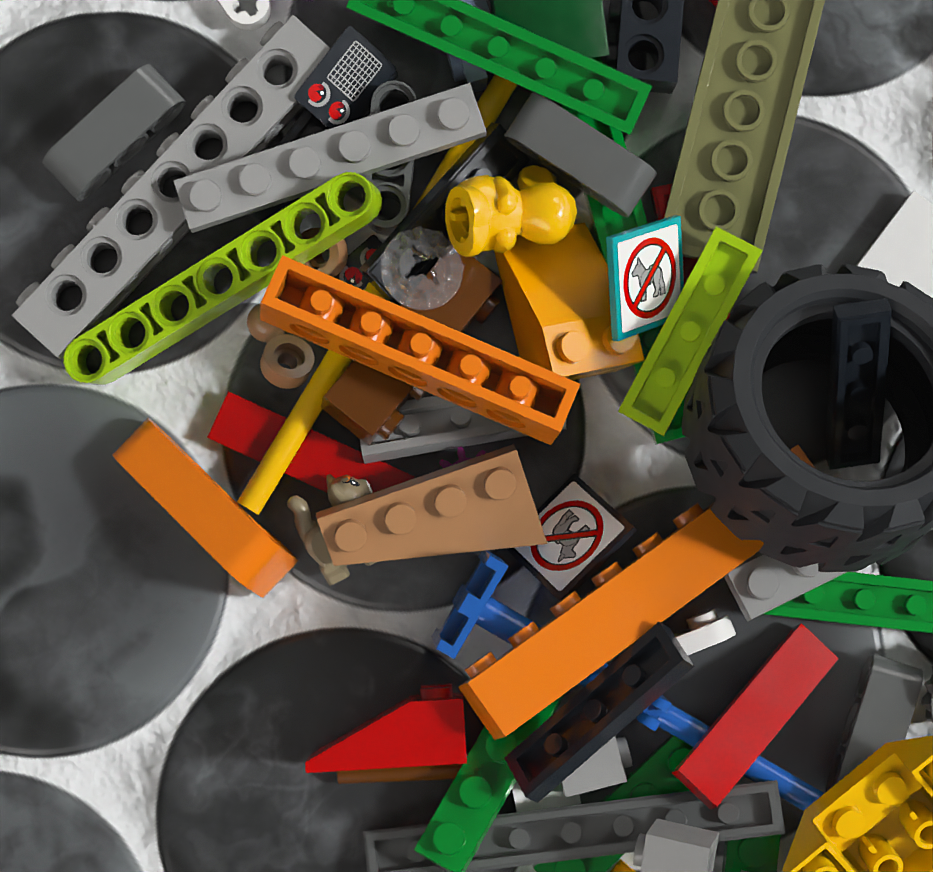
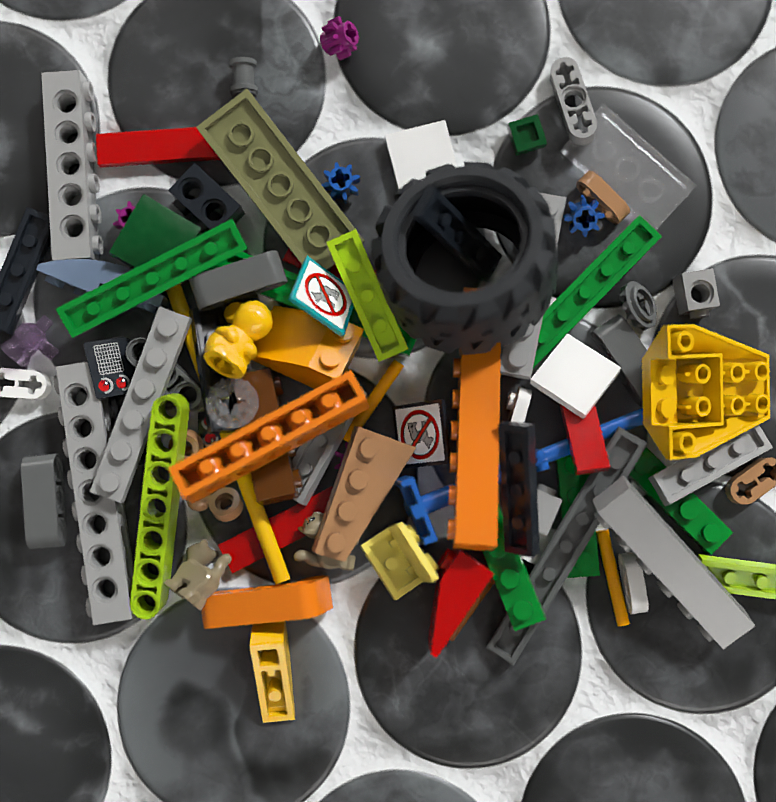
camera: 50 degrees left, 0 degrees up
none -> dark tan animal [164,539,232,611]
none -> yellow slope [250,621,295,723]
none -> blue gear [322,162,360,204]
none -> light orange bar [343,359,404,443]
none -> light yellow bracket [360,522,439,600]
none -> white tile [530,333,621,419]

